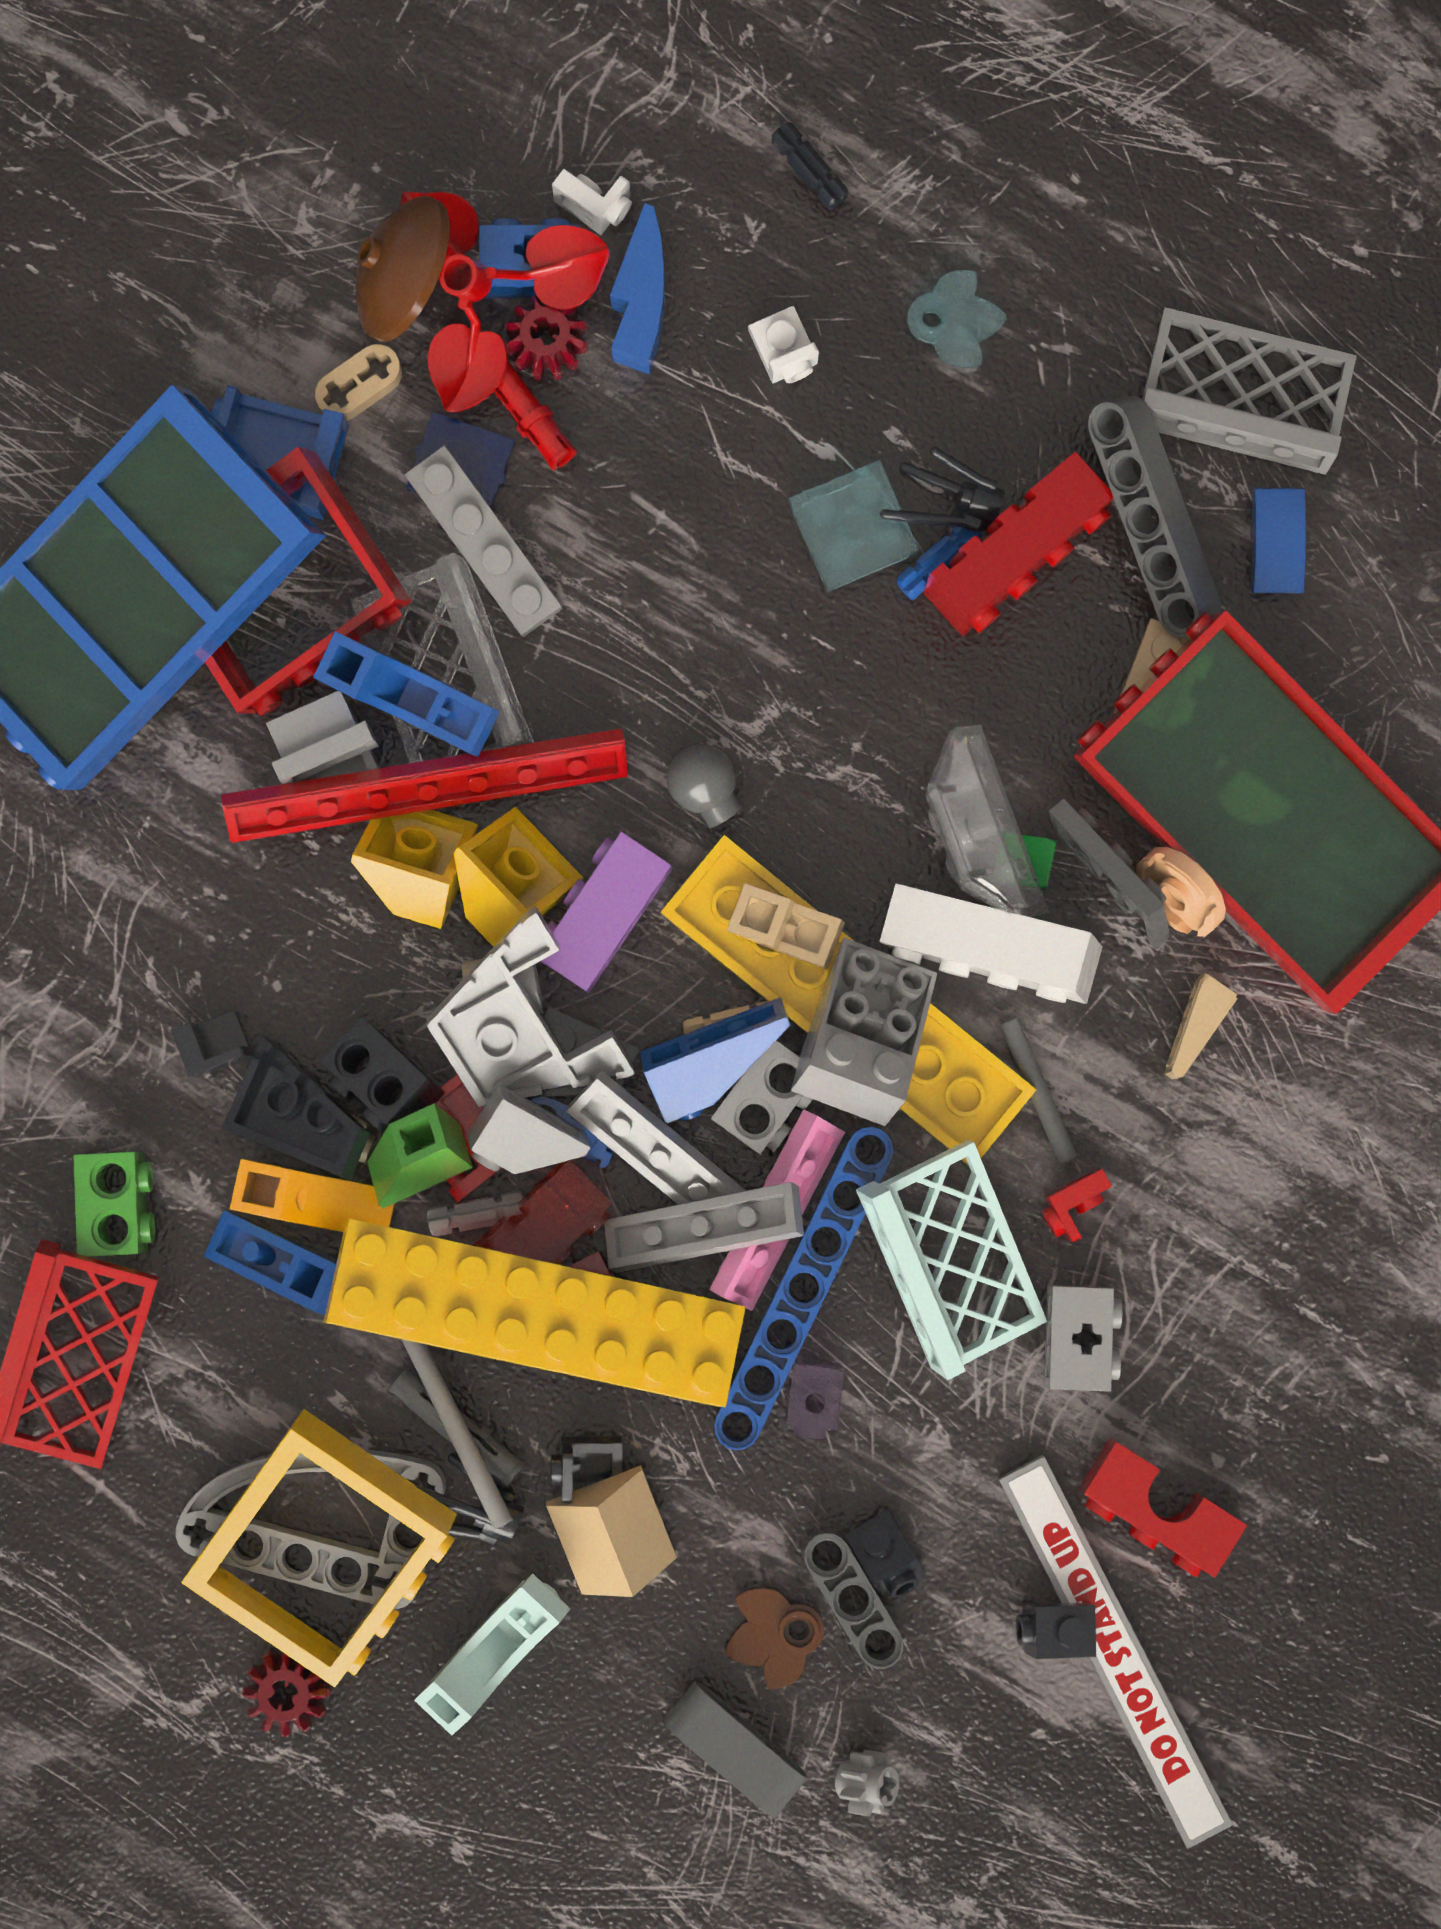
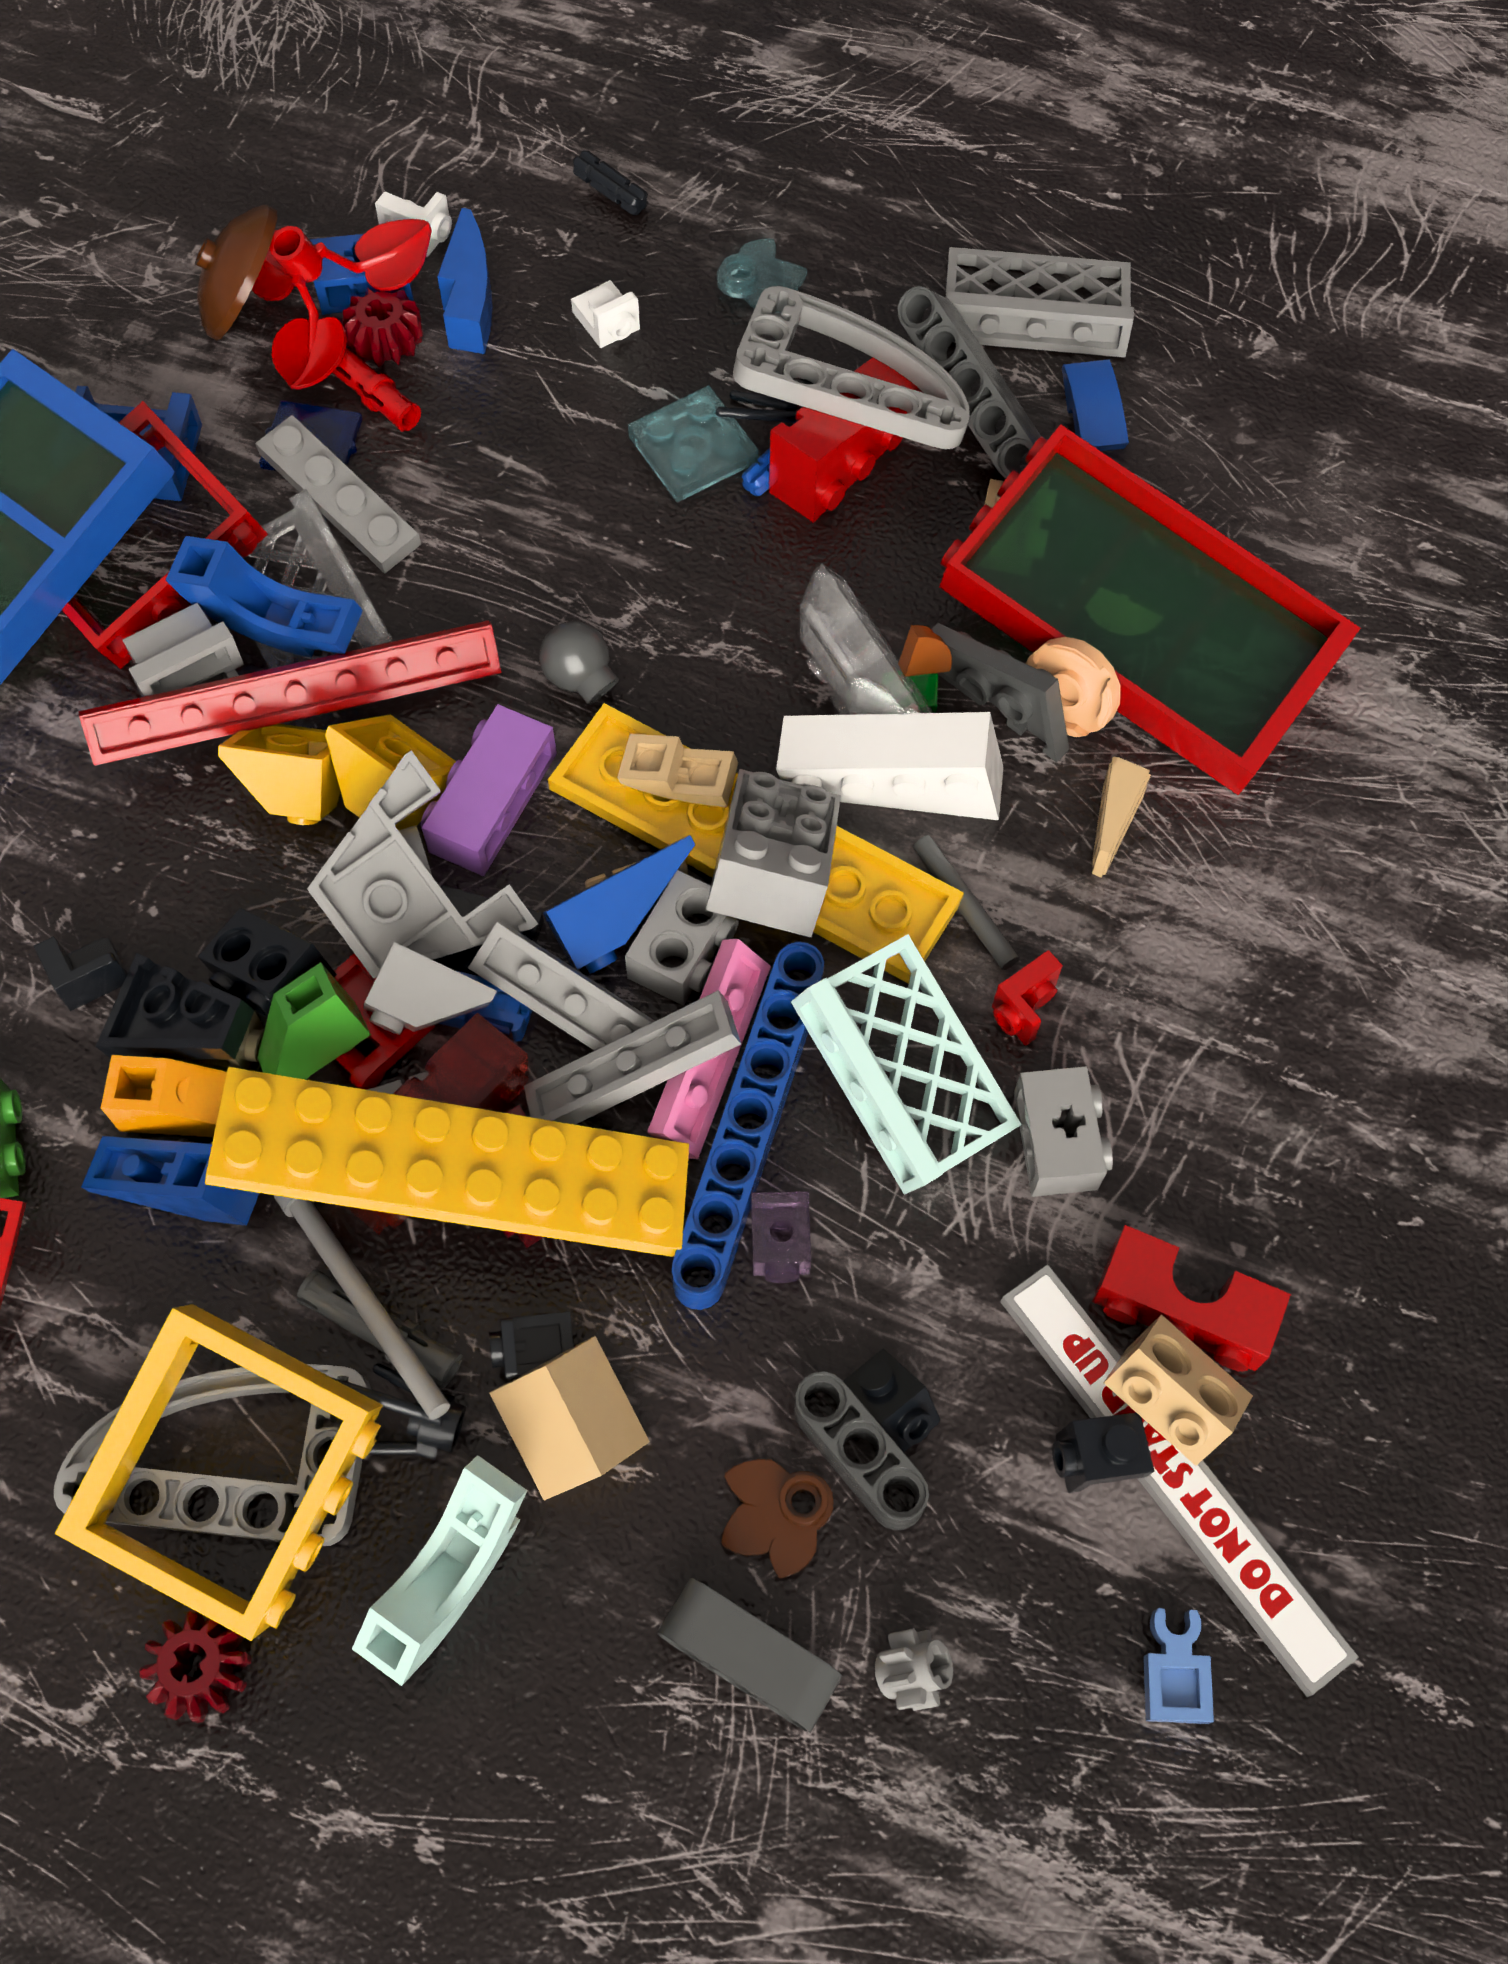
camera: 10 degrees left, 20 degrees down
tan beam [315,344,402,421] -> none
none -> light grey beam [733,286,970,449]
none -> dark orange tile [898,625,952,677]
none -> tan brick [1104,1314,1253,1466]
none -> medium blue plate [1143,1608,1214,1724]

